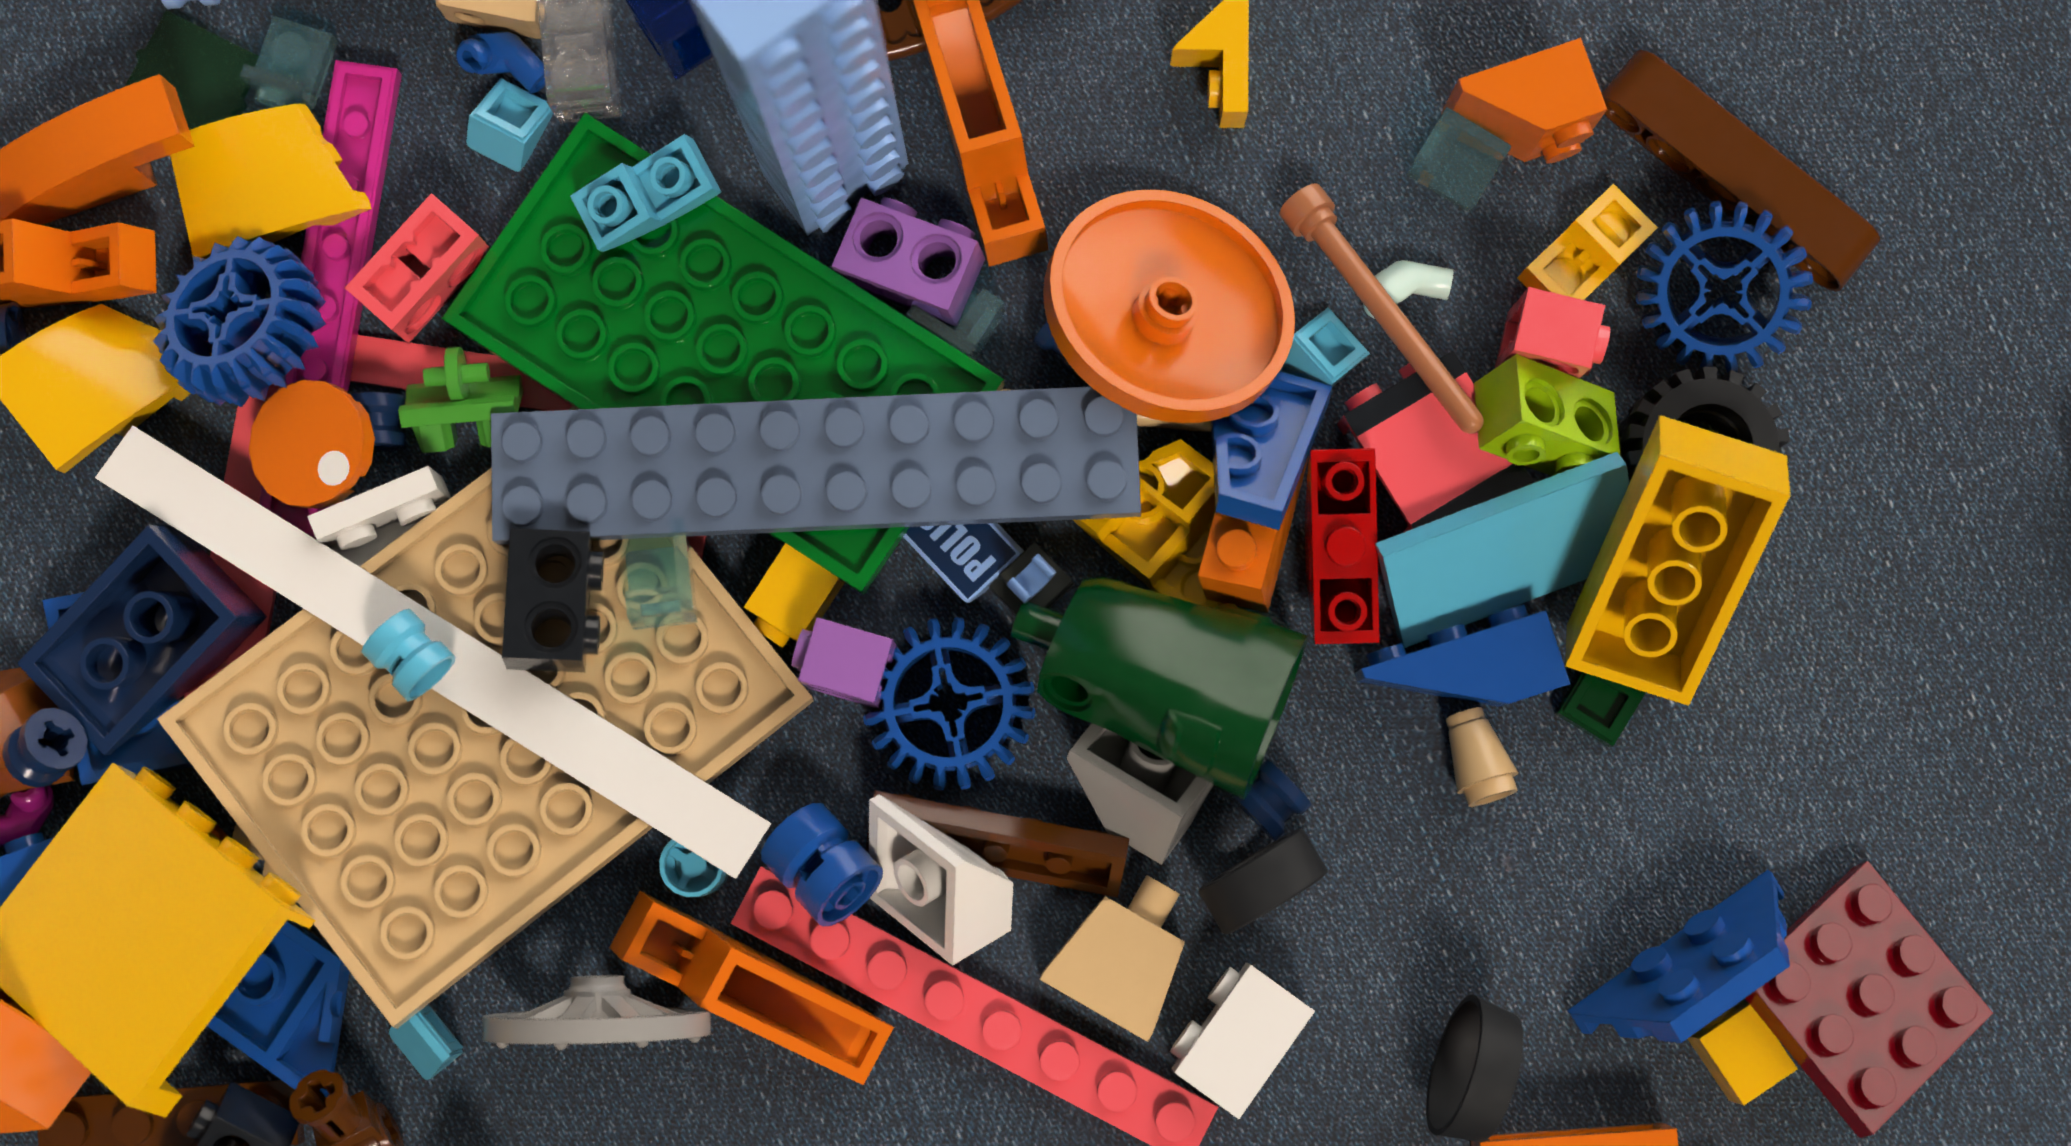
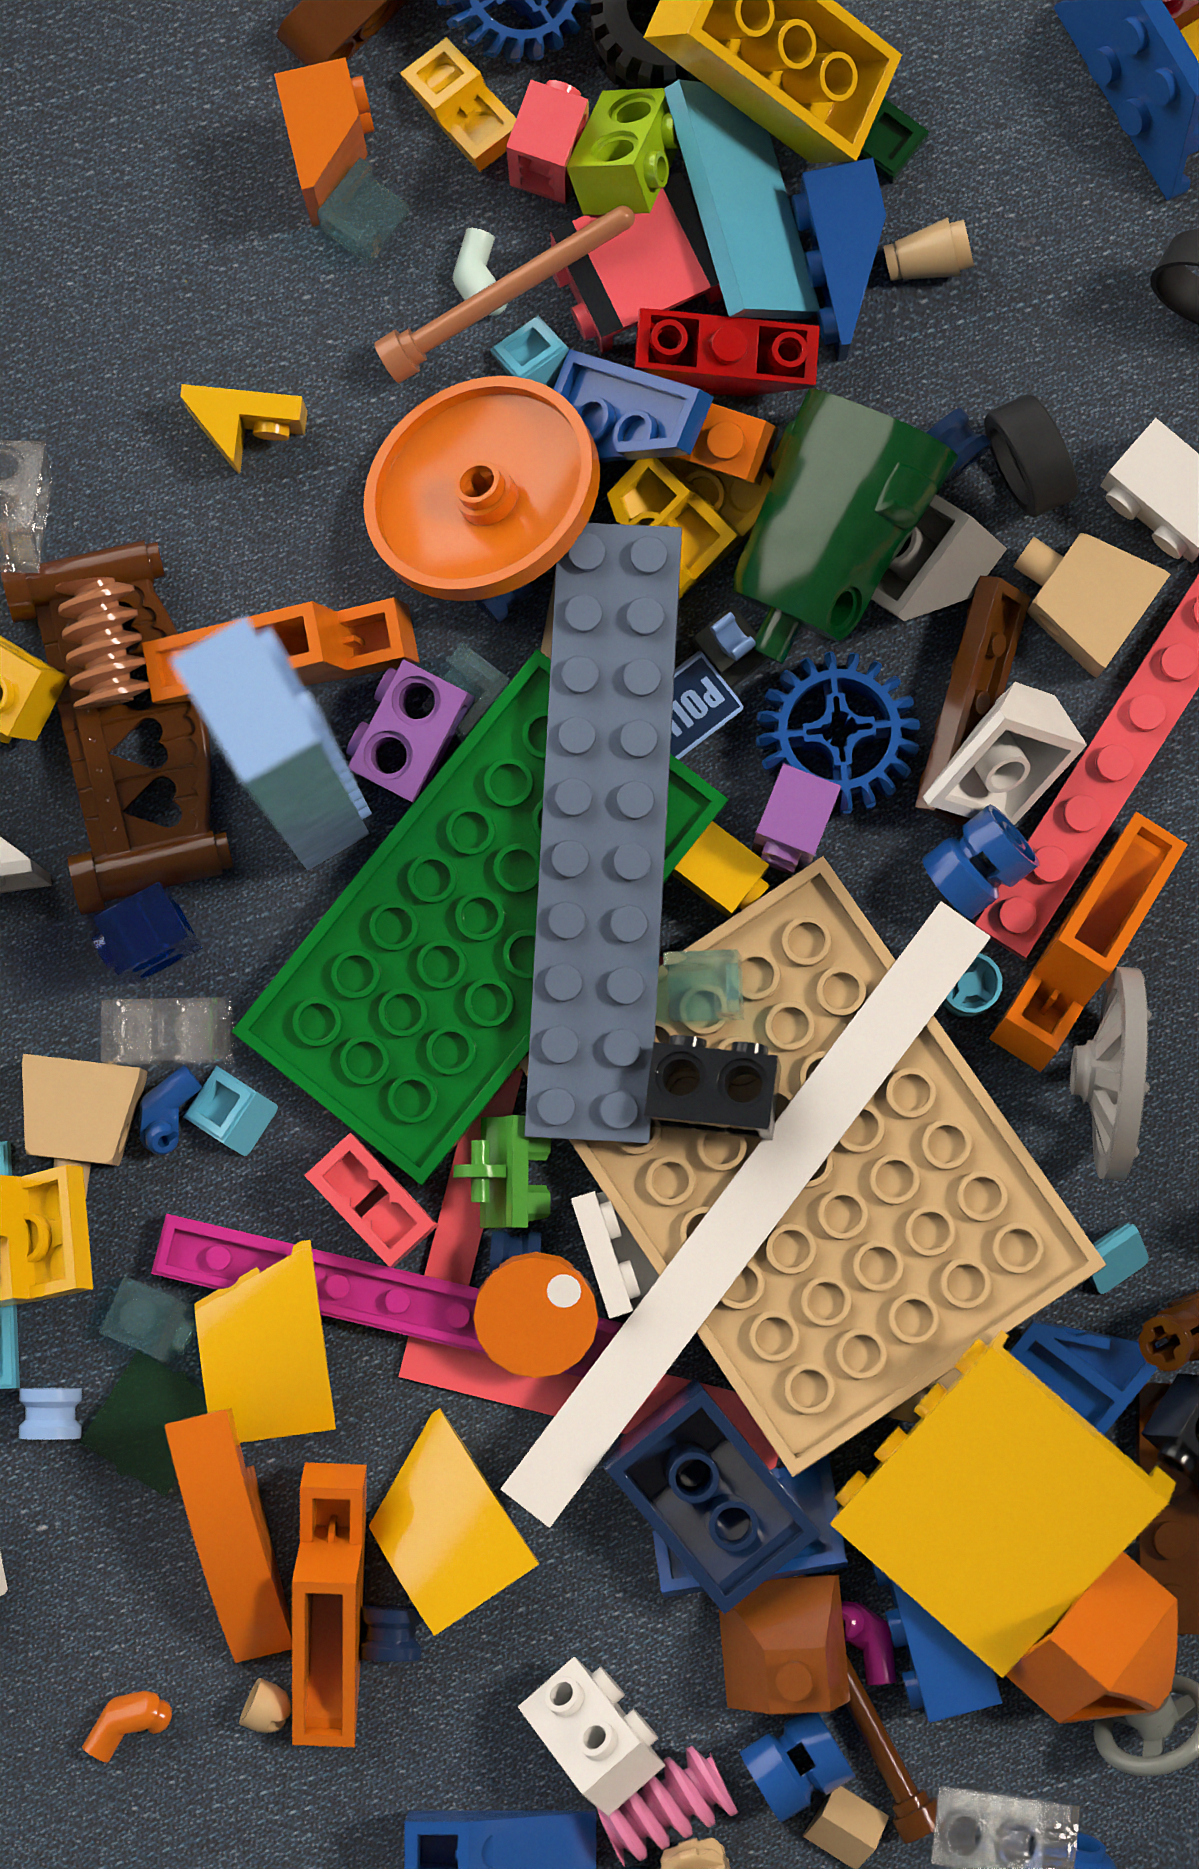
camera: 85 degrees left, 0 degrees up
dark blue wheel [2,708,88,788] -> none
blue gear [153,236,326,407] -> none
medium azure wheel [361,609,456,701] -> none
medium azure slope [570,134,722,252] -> none

